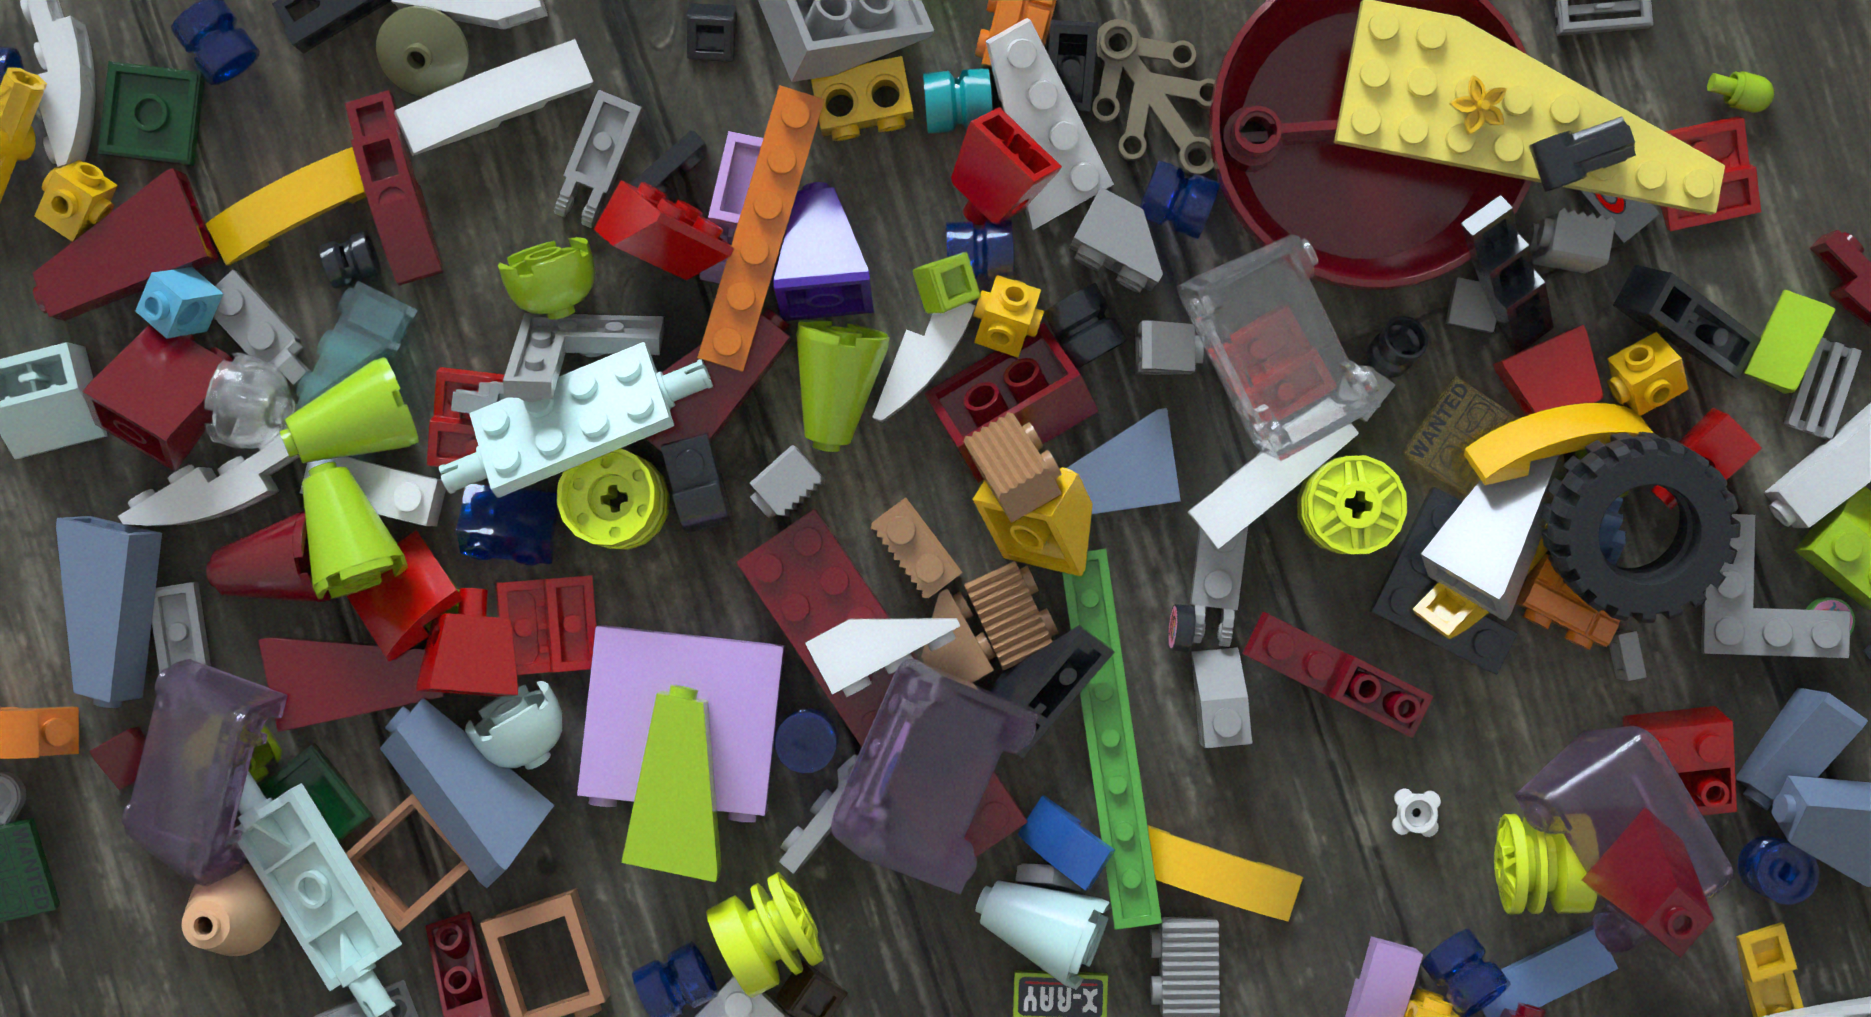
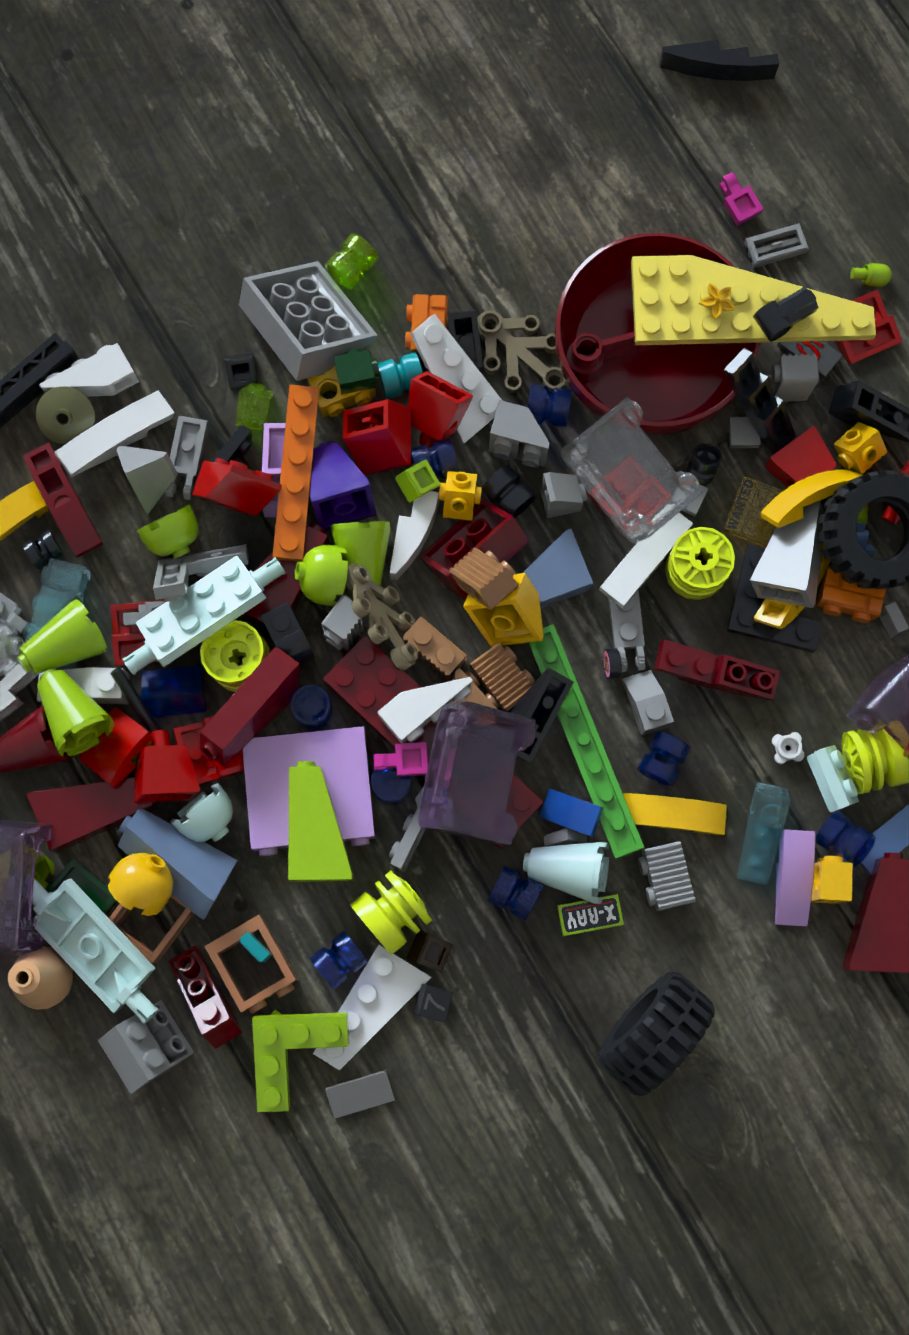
camera: 10 degrees left, 10 degrees down
none -> yellow cylinder [108,853,173,916]
none -> black bar [110,667,161,733]
none -> light grey slope [116,445,178,516]
none -> dark red slope [200,646,300,766]
none -> clear neon green bracket [235,383,273,431]
none -> teal tile [239,931,273,963]
none -> clear blue wheel [290,685,333,731]
none -> lime cylinder [295,545,348,607]
none -> dark green brick [334,349,380,395]
none -> red slope [343,399,411,475]
none -> dark tan plant [346,563,418,670]
none -> dark pink plate [374,742,428,777]
none -> clear blue wheel [487,866,543,921]
none -> clear blue wheel [637,731,691,787]
none -> clear light blue slope [737,782,791,885]
none -> light aqua bracket [807,745,859,812]

